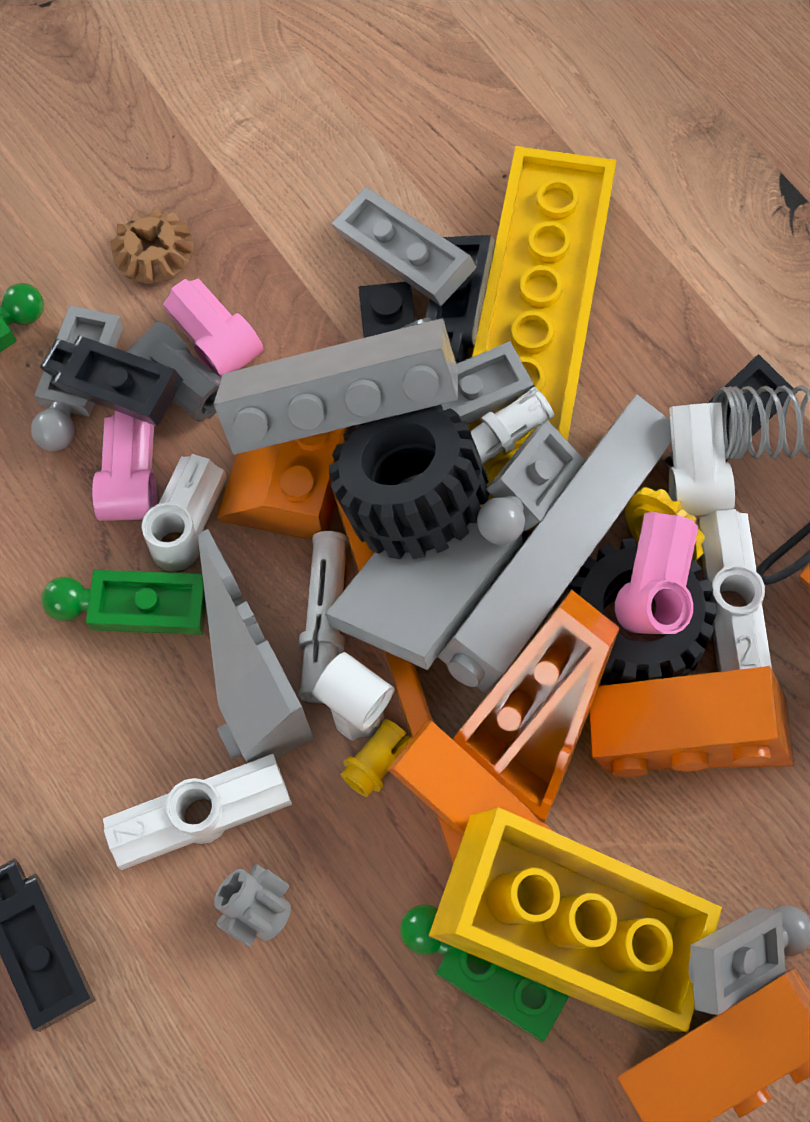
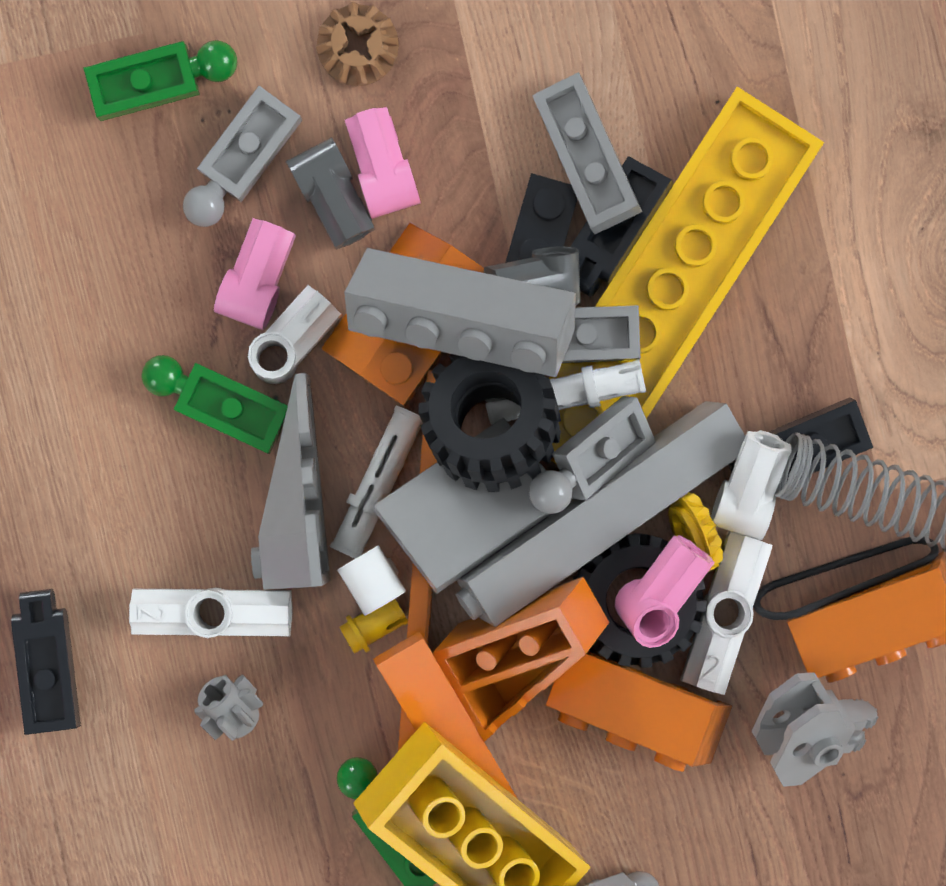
camera: 15 degrees right, 20 degrees up
black hinge [40,336,183,426] -> none

